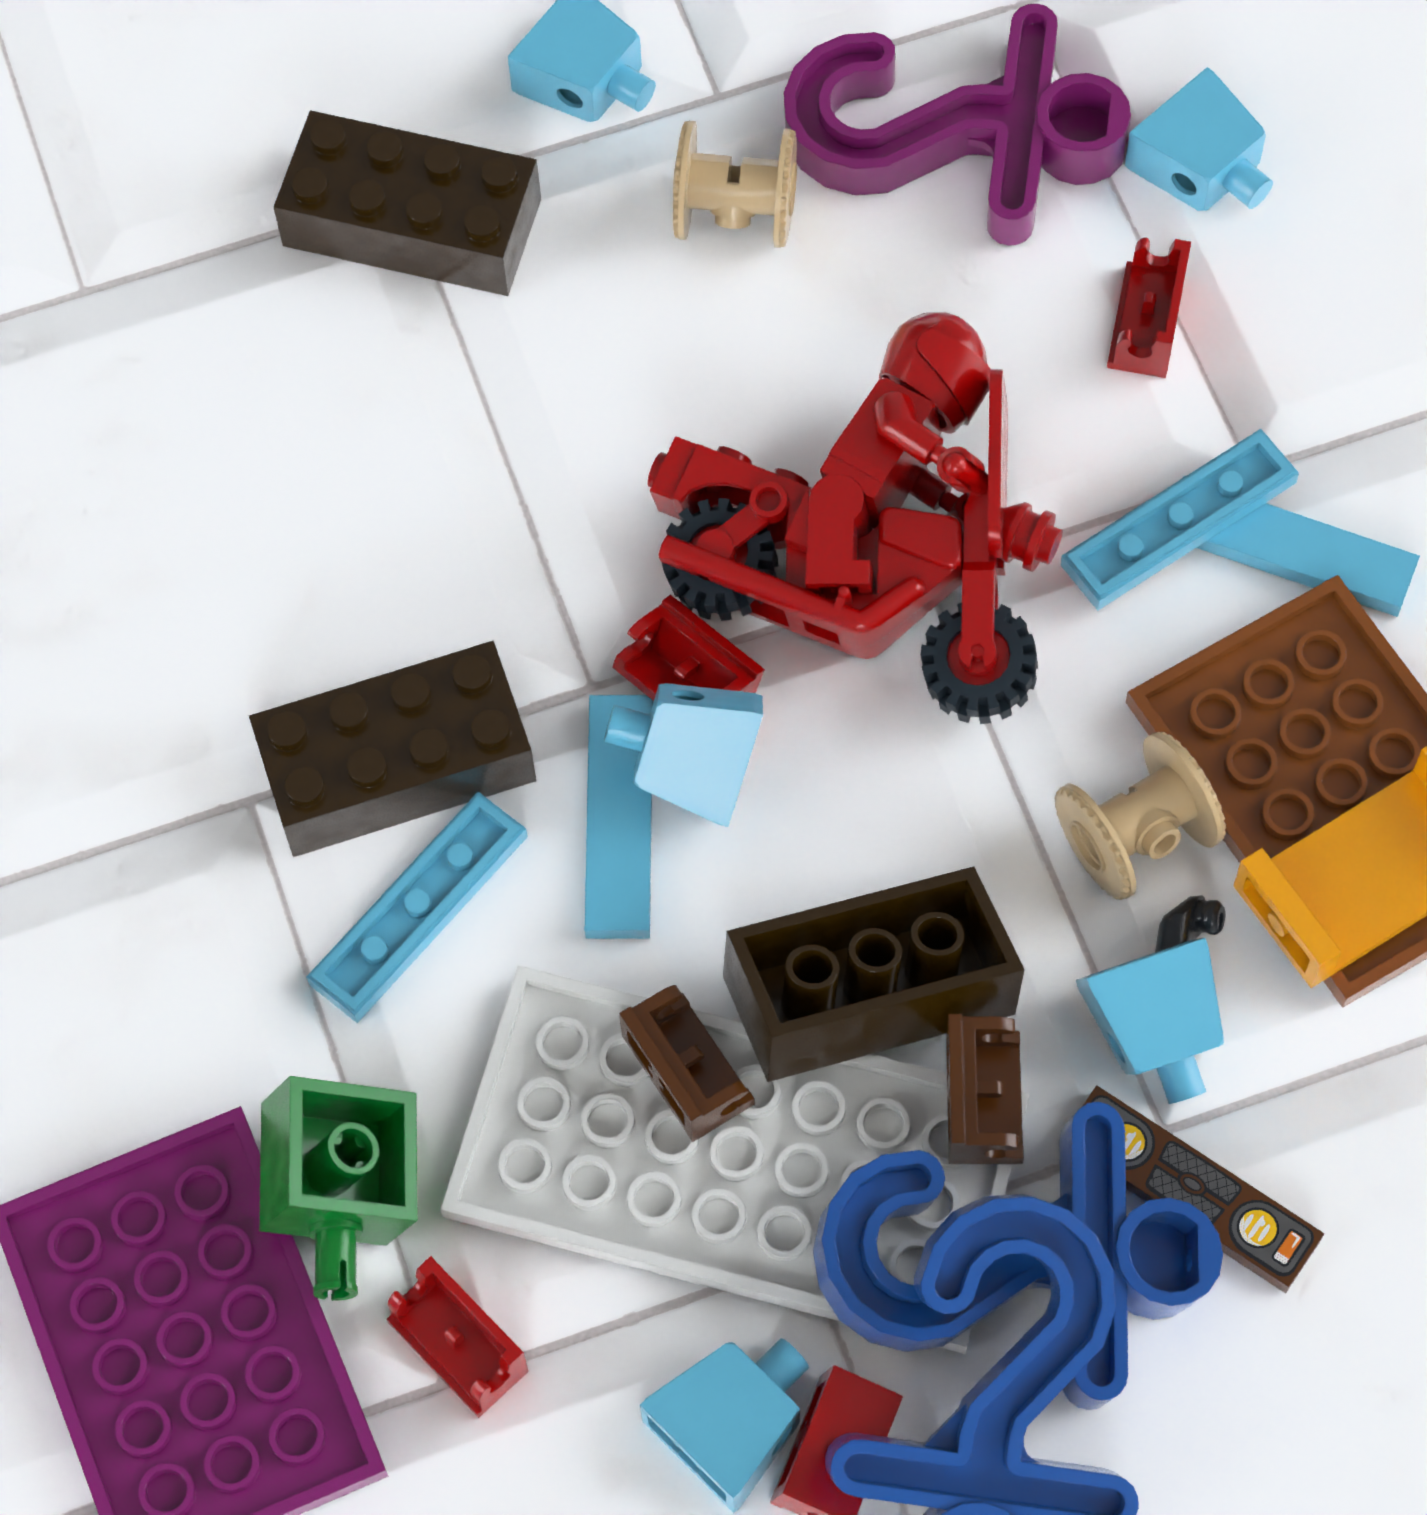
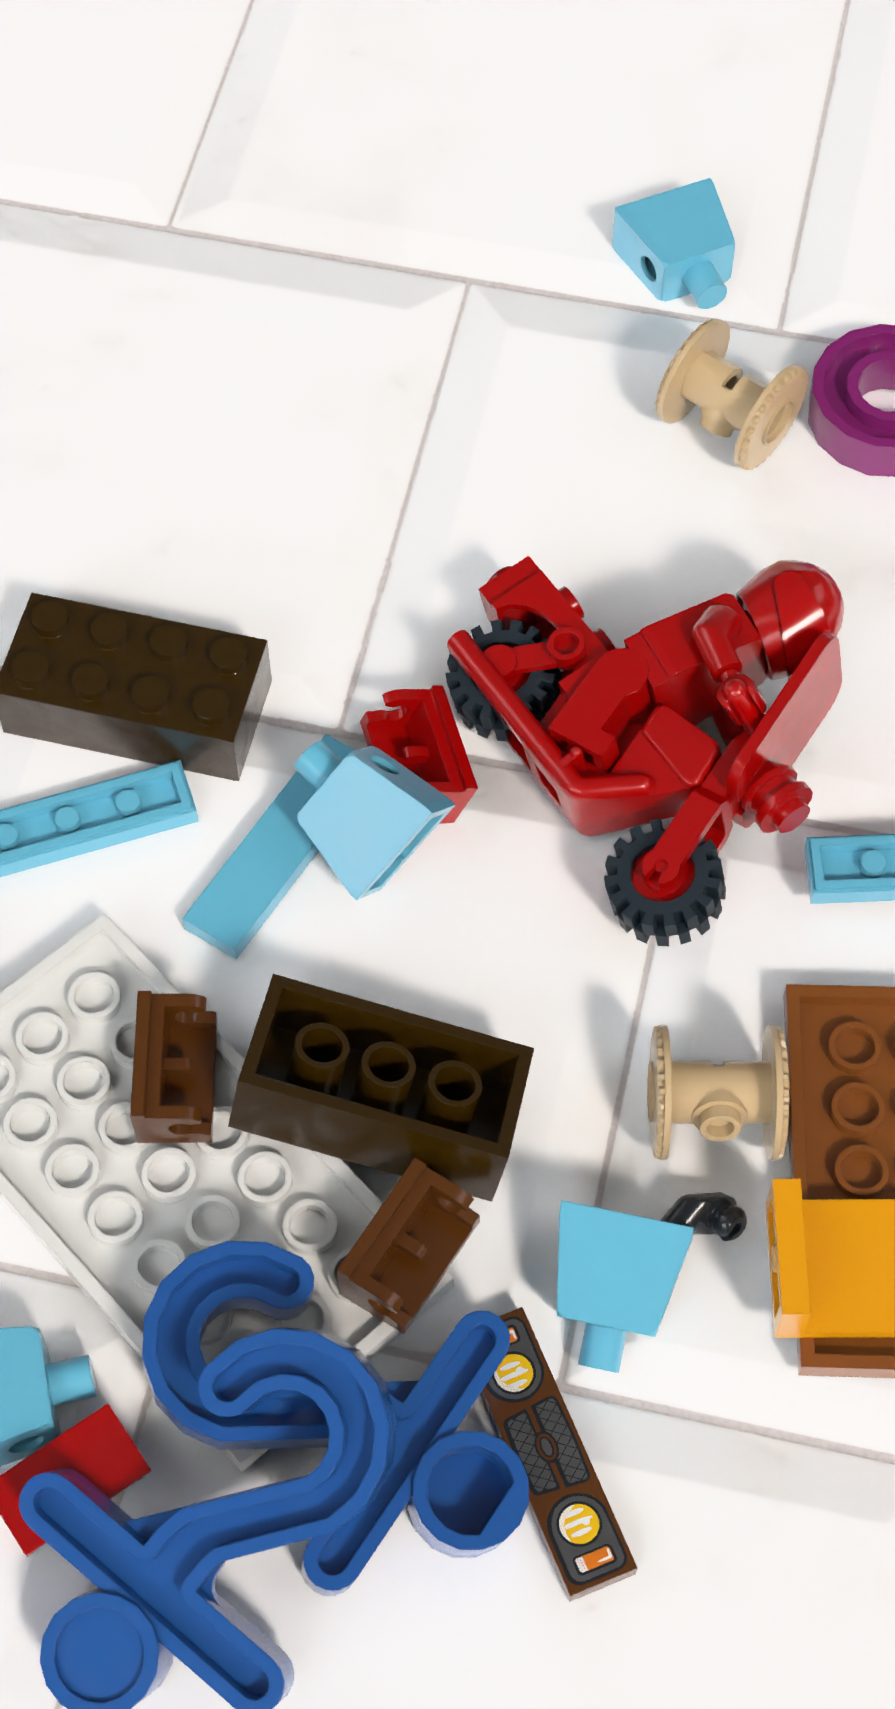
camera: 30 degrees right, 5 degrees down
dark brown brick [273,110,541,296] -> none

